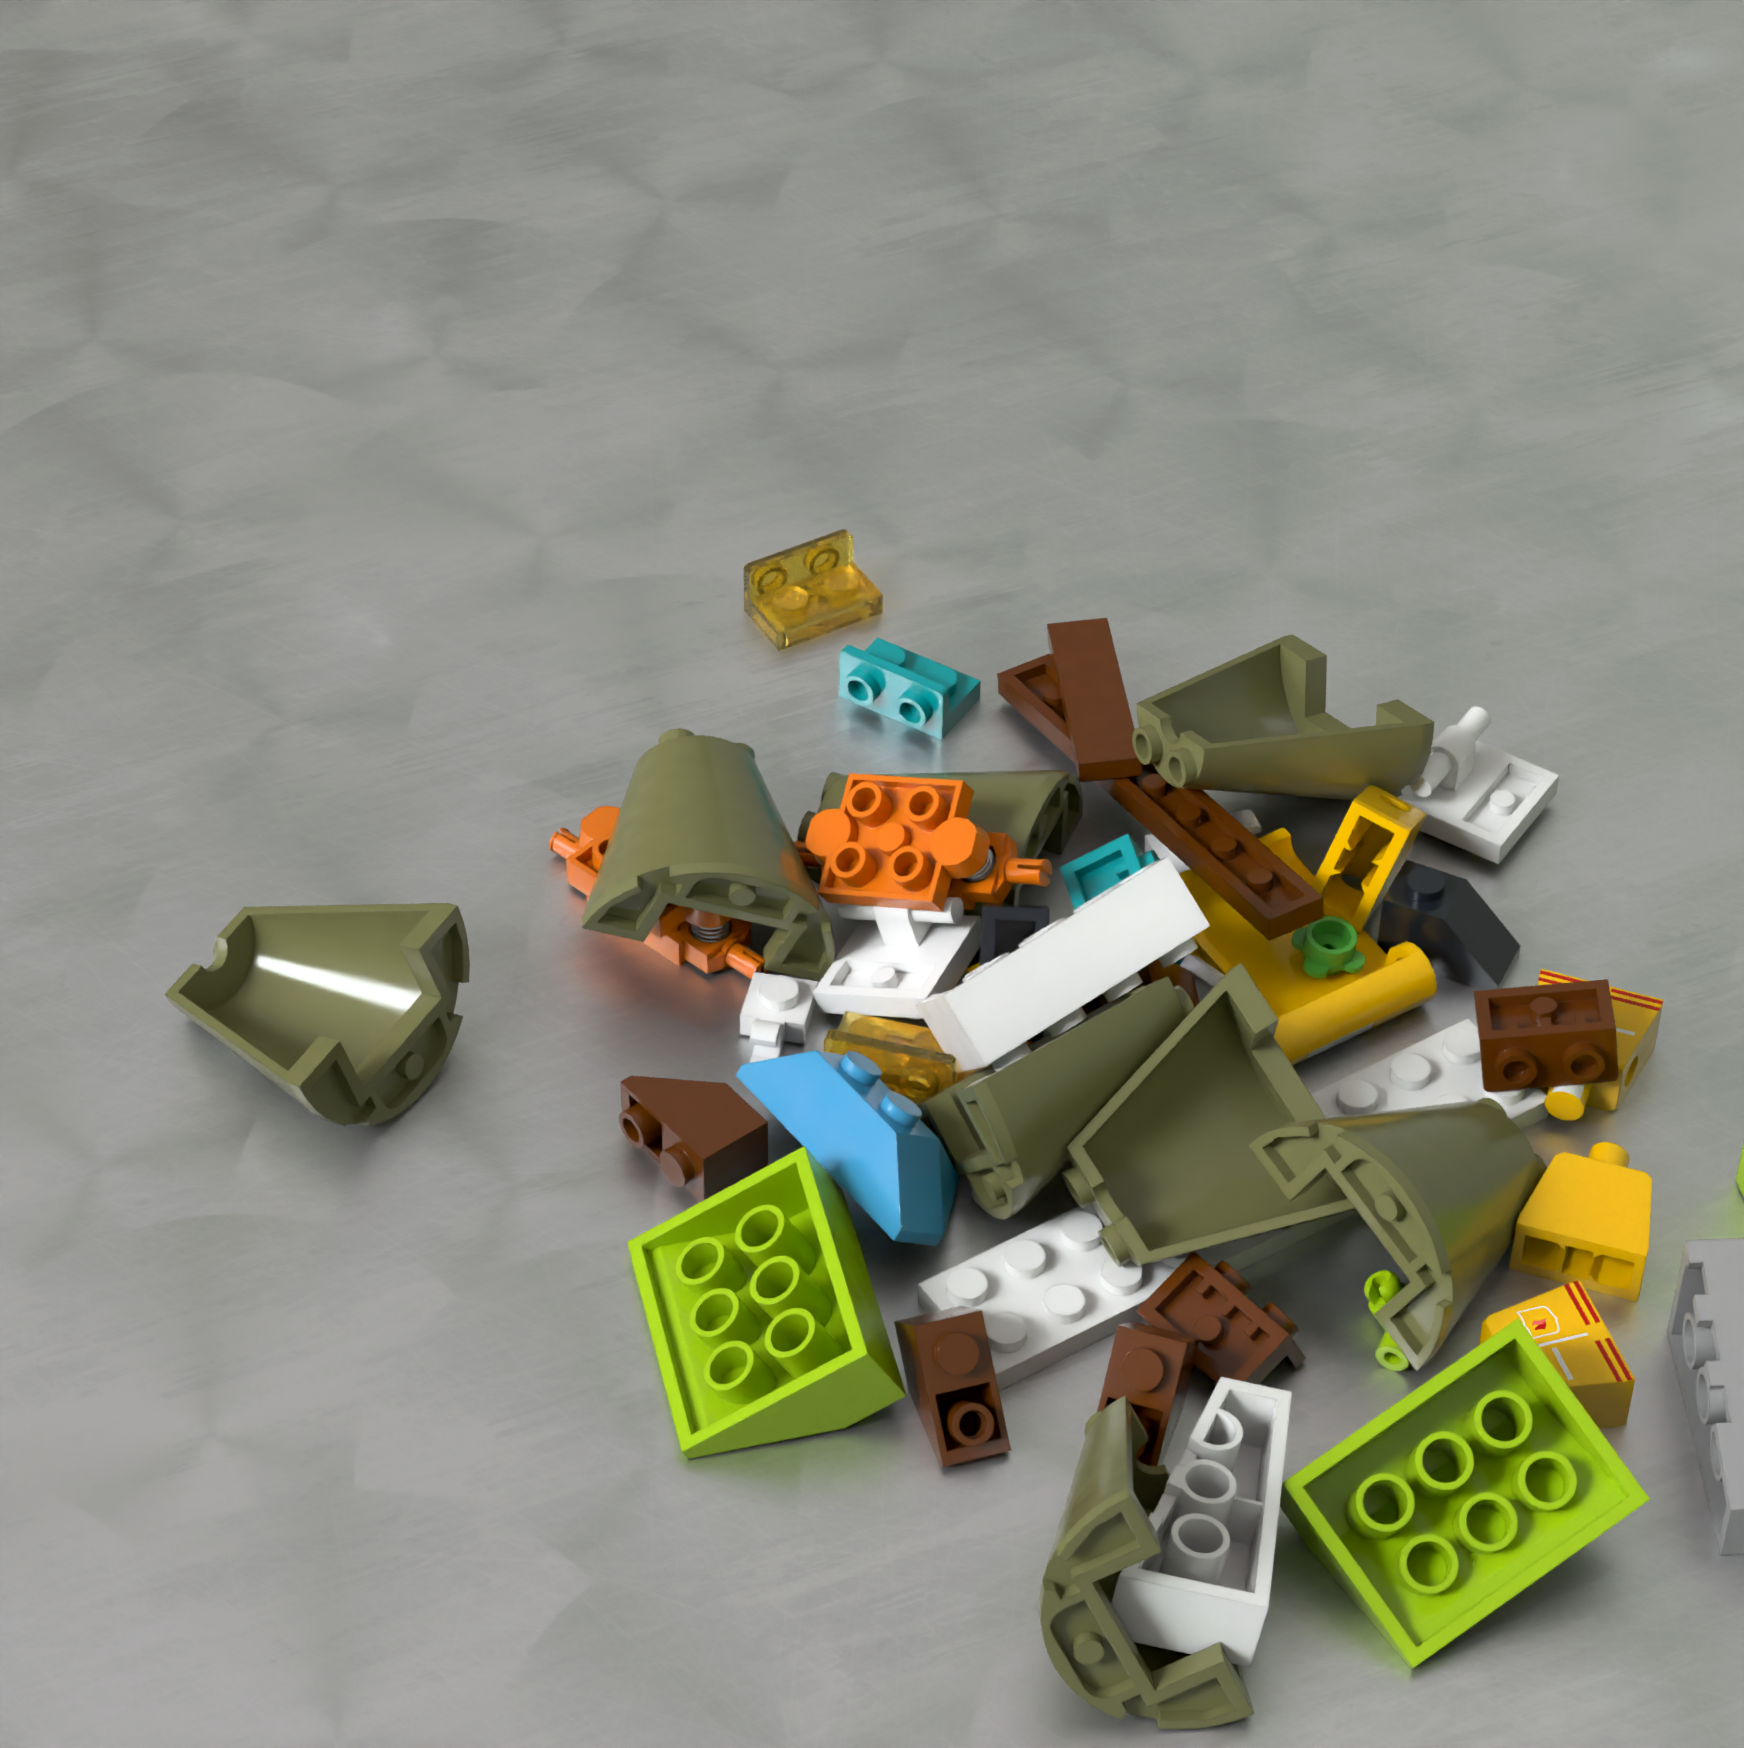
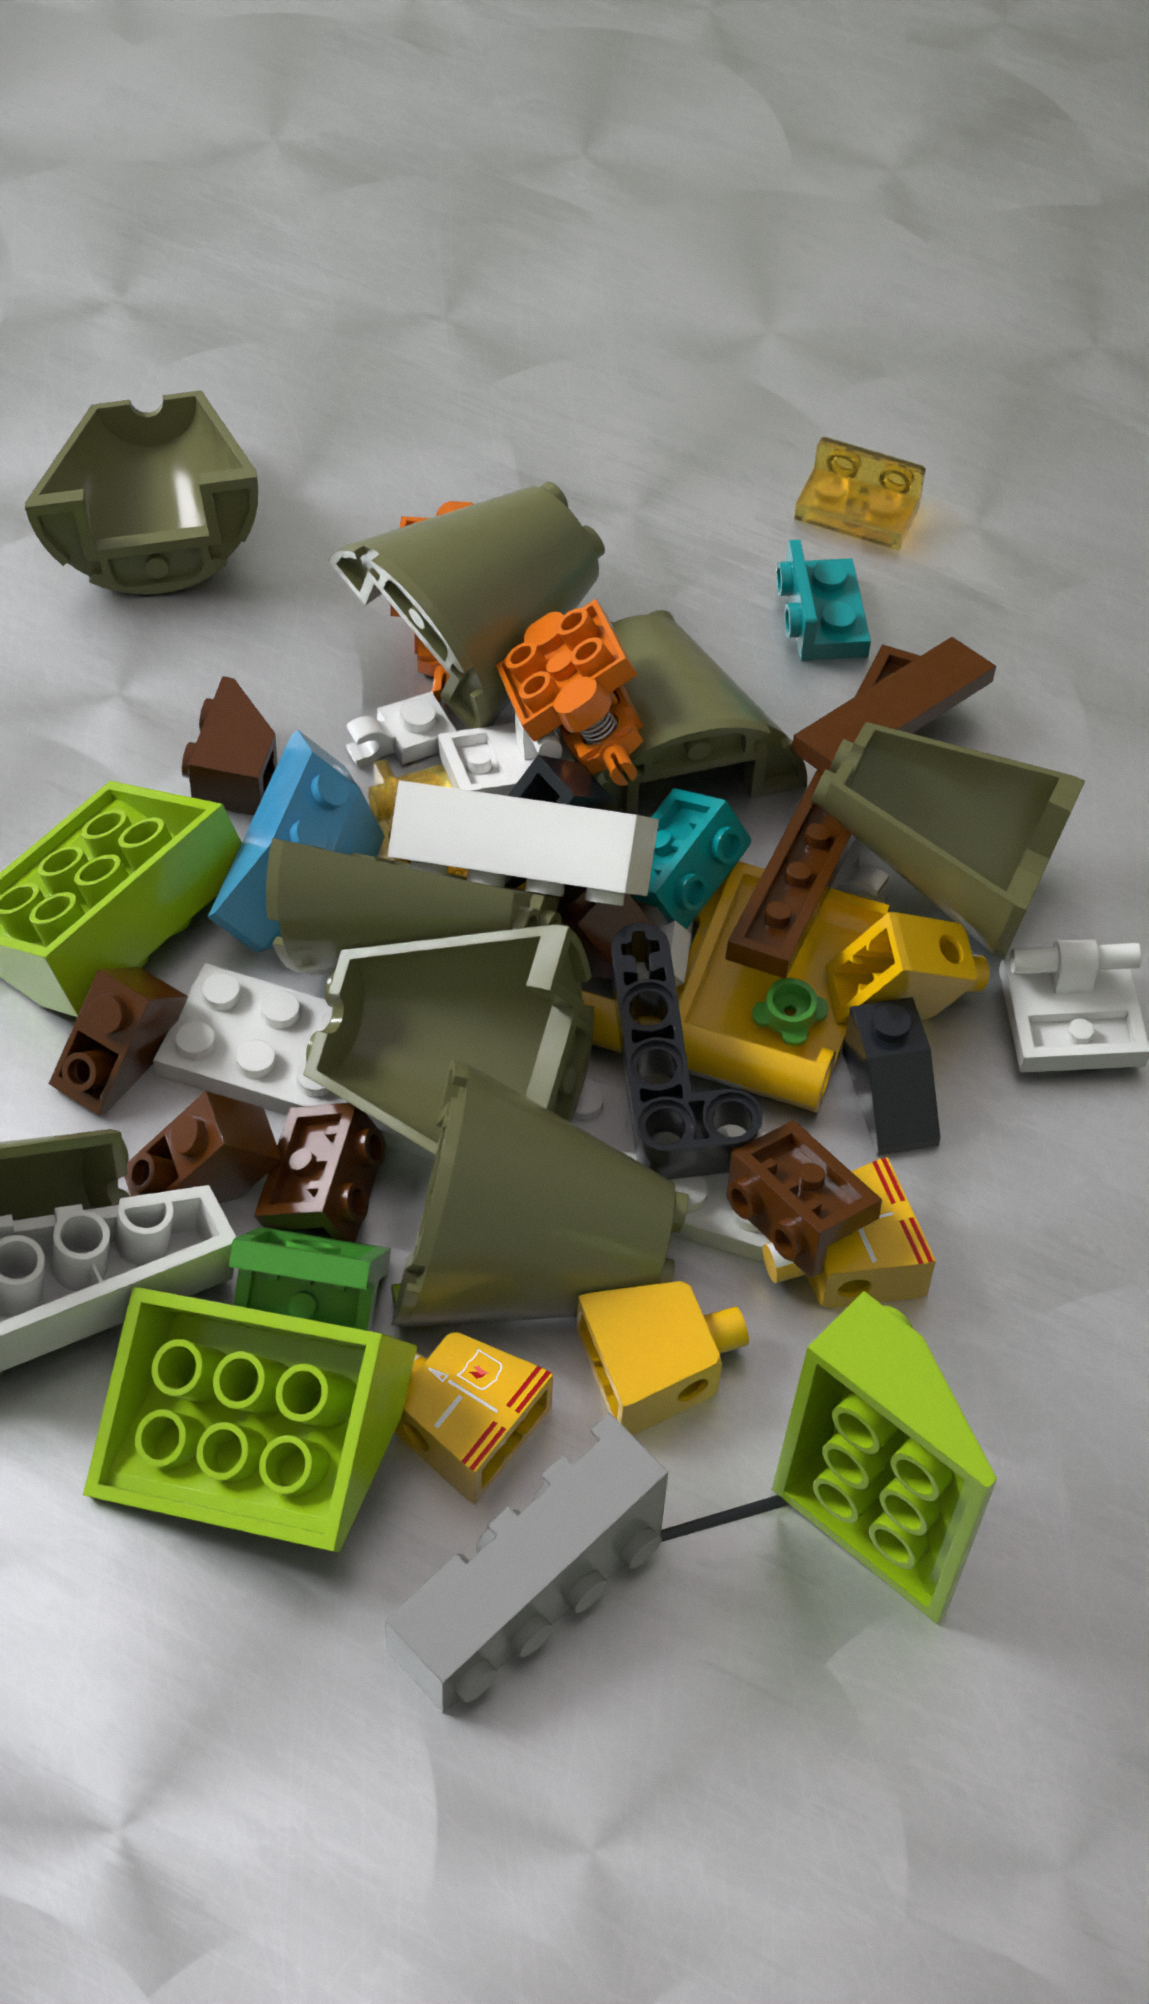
camera: 50 degrees right, 10 degrees up
none -> bright green bracket [229,1226,391,1331]
none -> black beam [611,922,763,1179]

